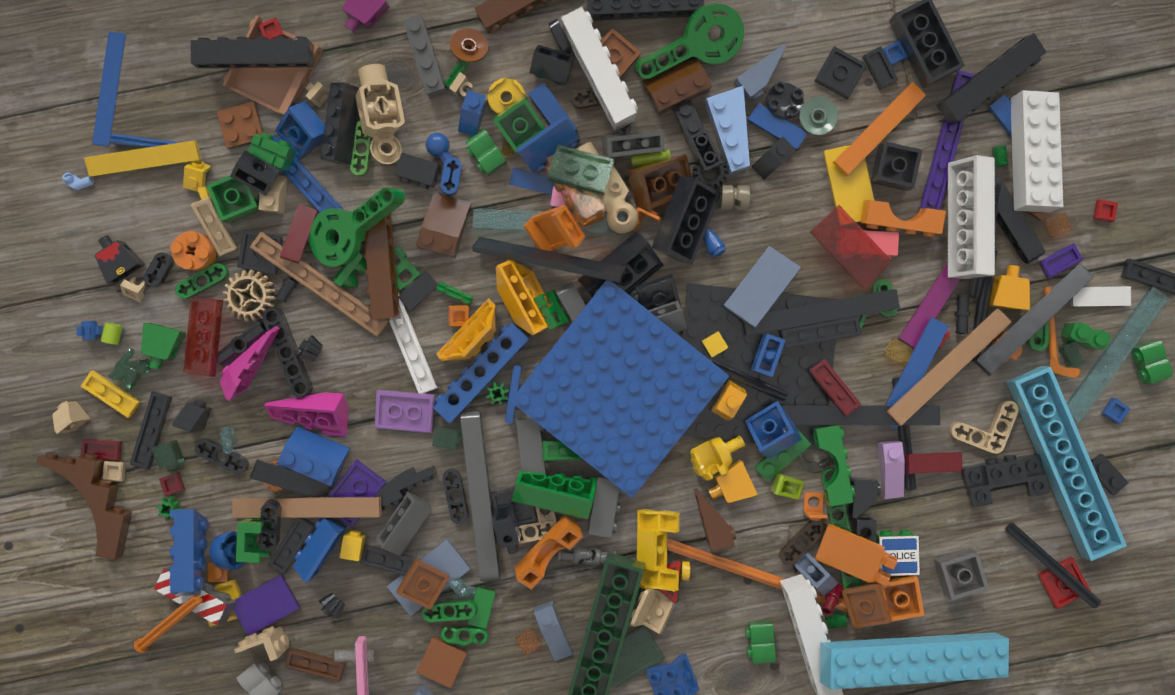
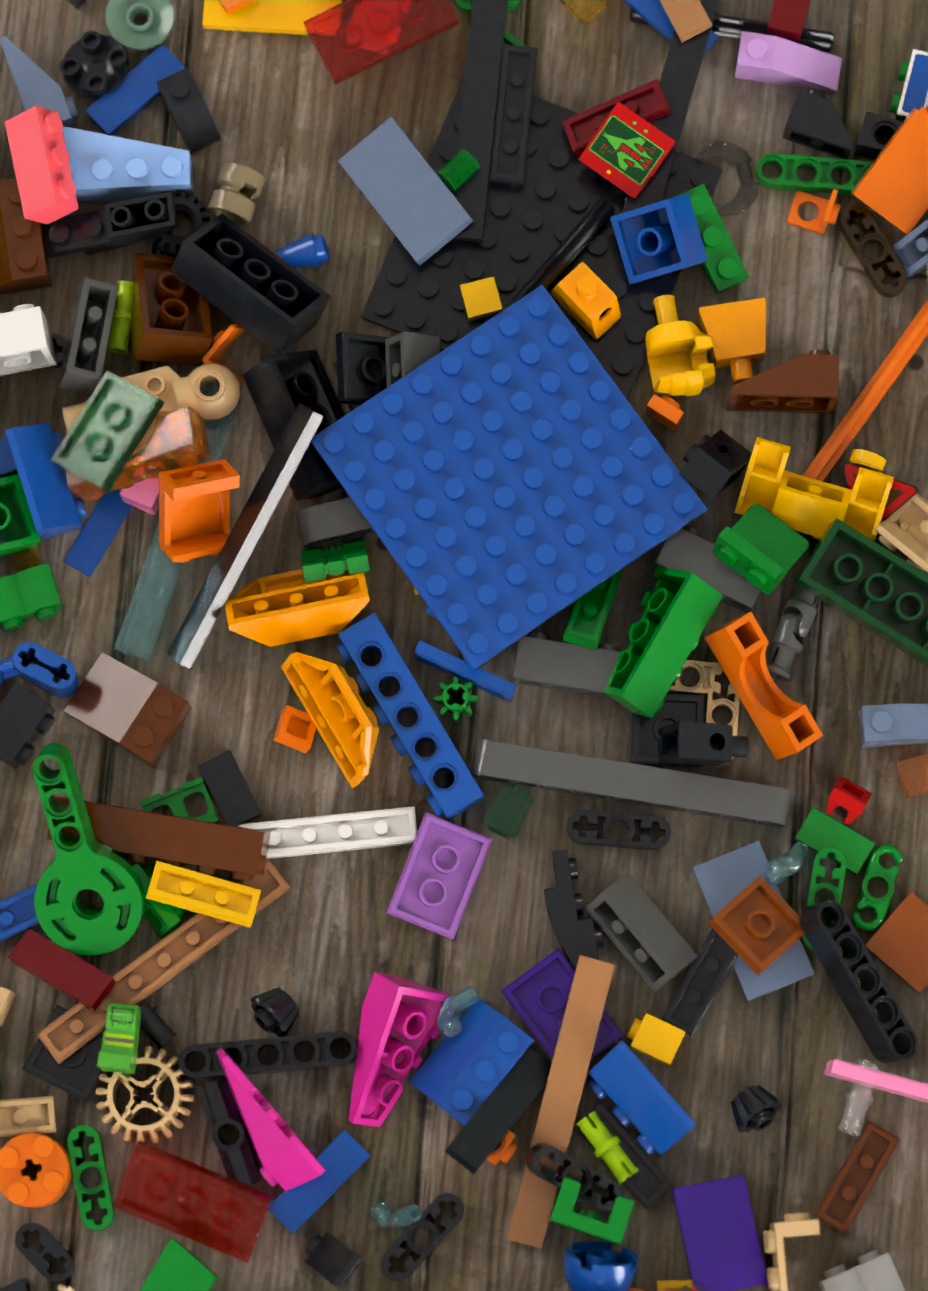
camera: 70 degrees left, 10 degrees down
green axle [436,282,473,305] -> none
blue brick [751,334,785,377] -> none
lime slope [770,473,805,500] -> none
green arch [812,425,855,506] -> none
none -> coral brick [5,106,79,225]
none -> bright green leg [97,1002,141,1075]
none -> yellow plate [146,861,261,928]
none -> blue tile [267,1130,371,1234]
none -> clear light blue arm [437,986,479,1037]
none -> green piece [438,149,480,191]
none -> lime pin [576,1111,639,1184]
none -> tile [578,101,676,200]
none -> orange plate [645,394,684,432]
none -> black brick [679,430,752,500]
none -> green bracket [712,504,809,596]
none -> black beam [800,900,918,1064]
none -> red tile [826,776,872,824]

